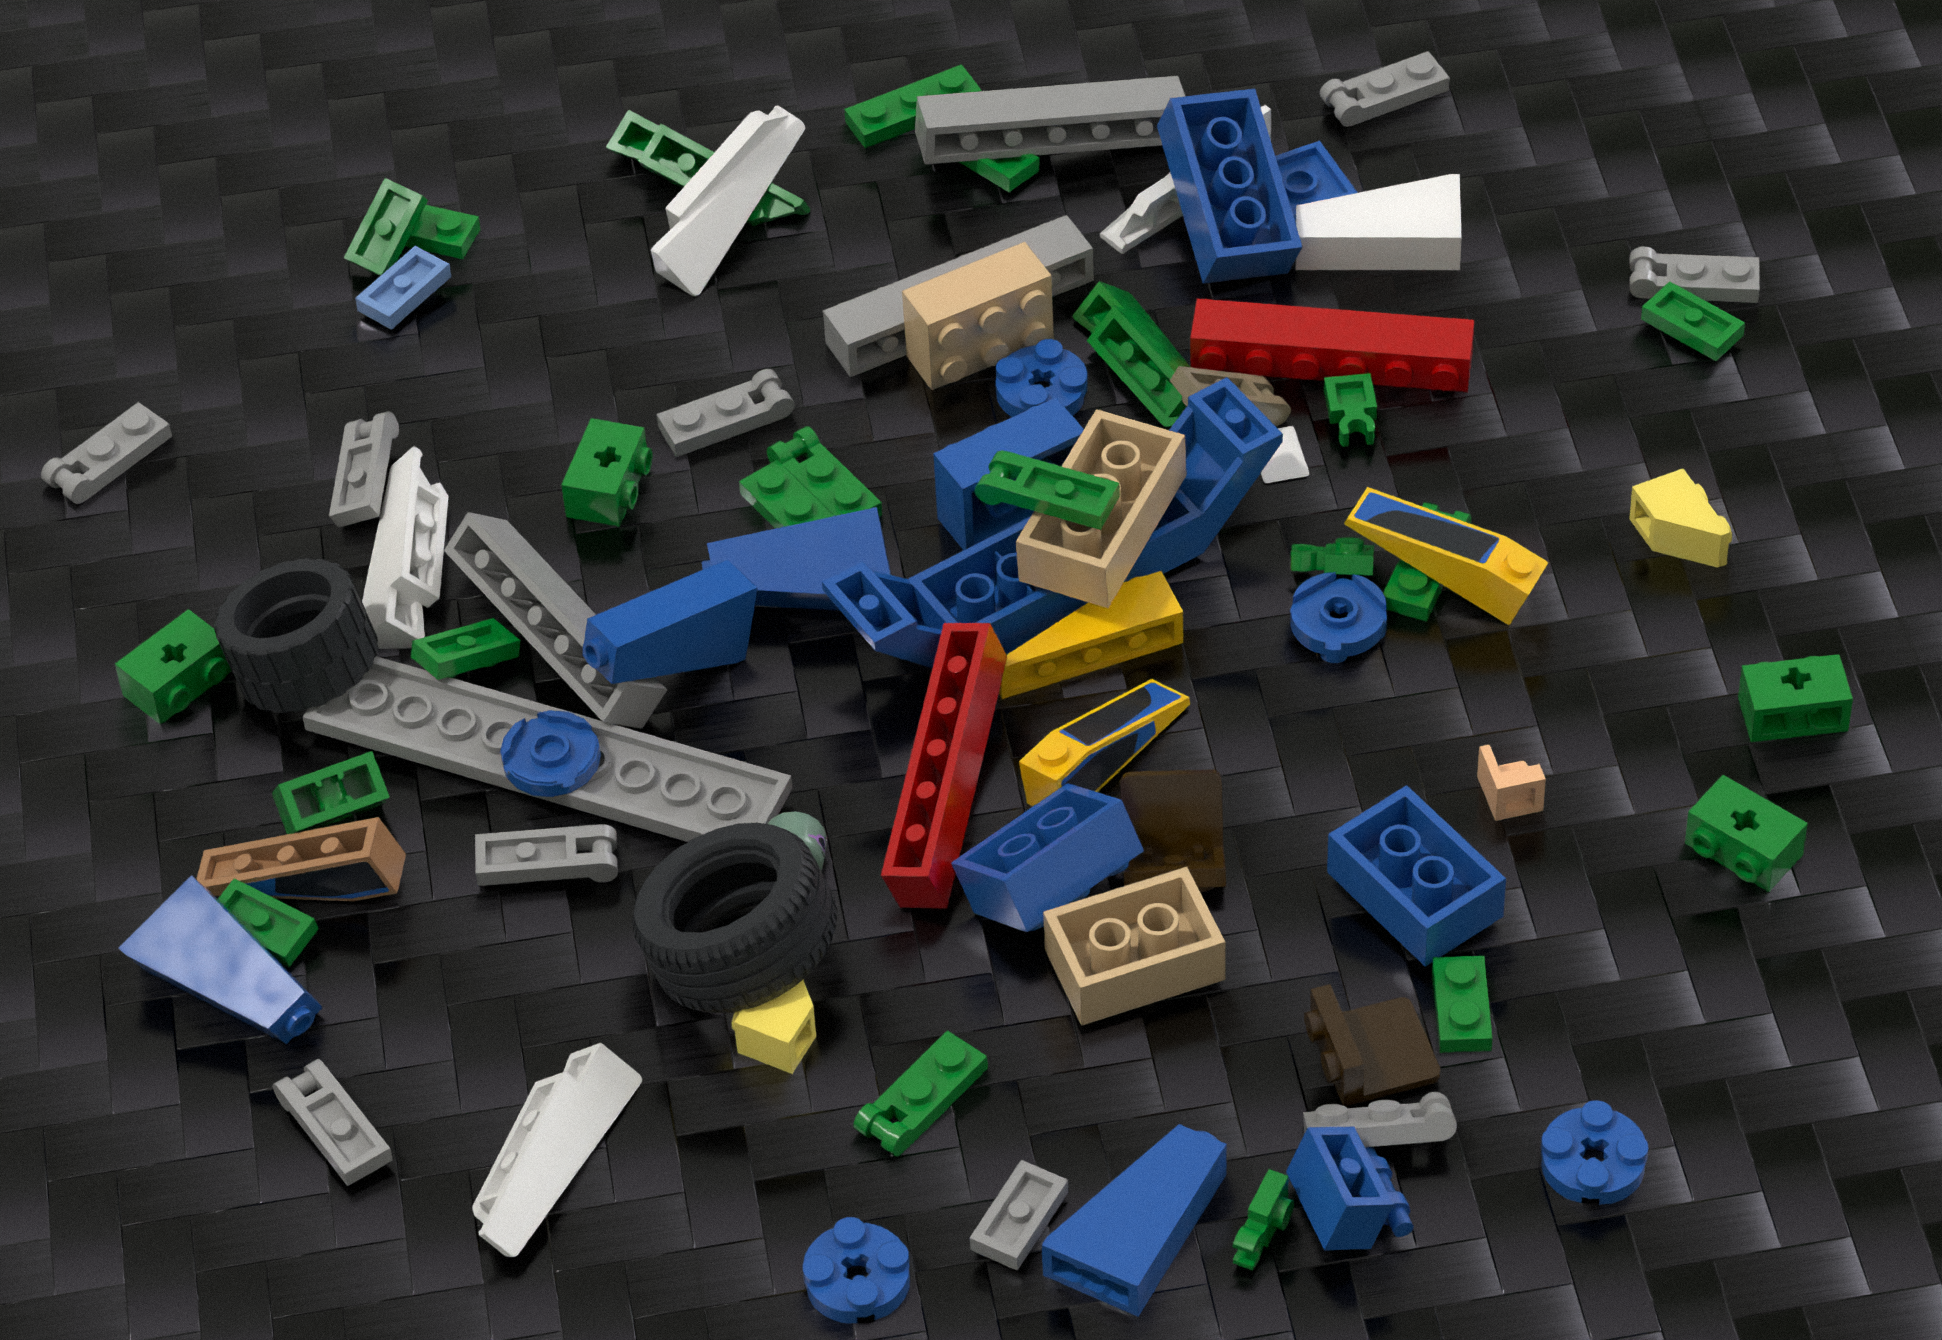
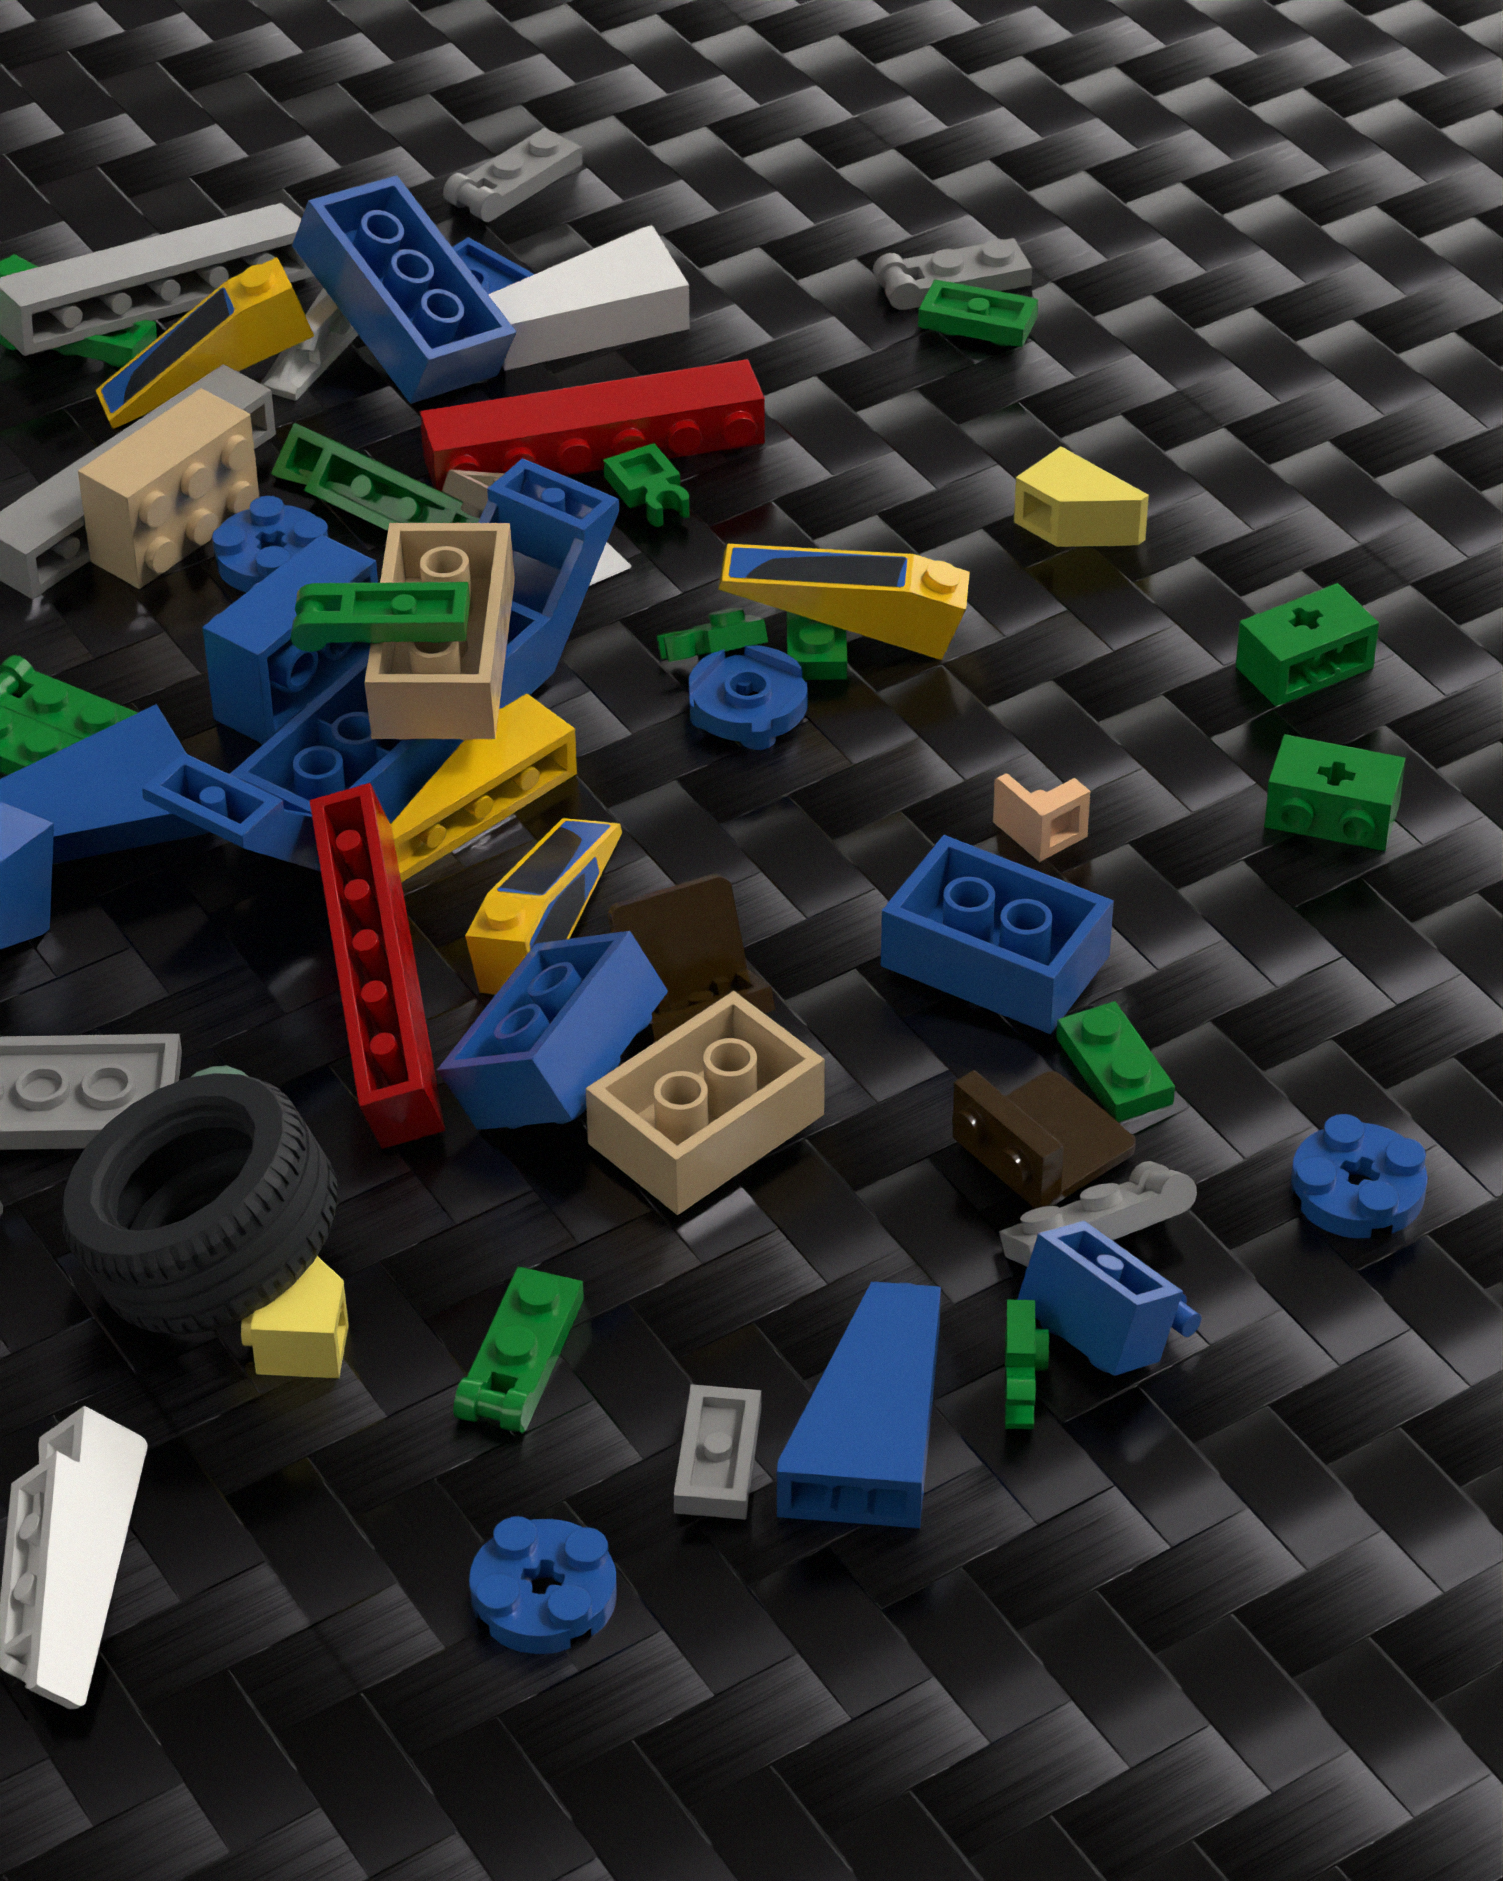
camera: 25 degrees left, 5 degrees down
none -> yellow slope [96,257,314,429]

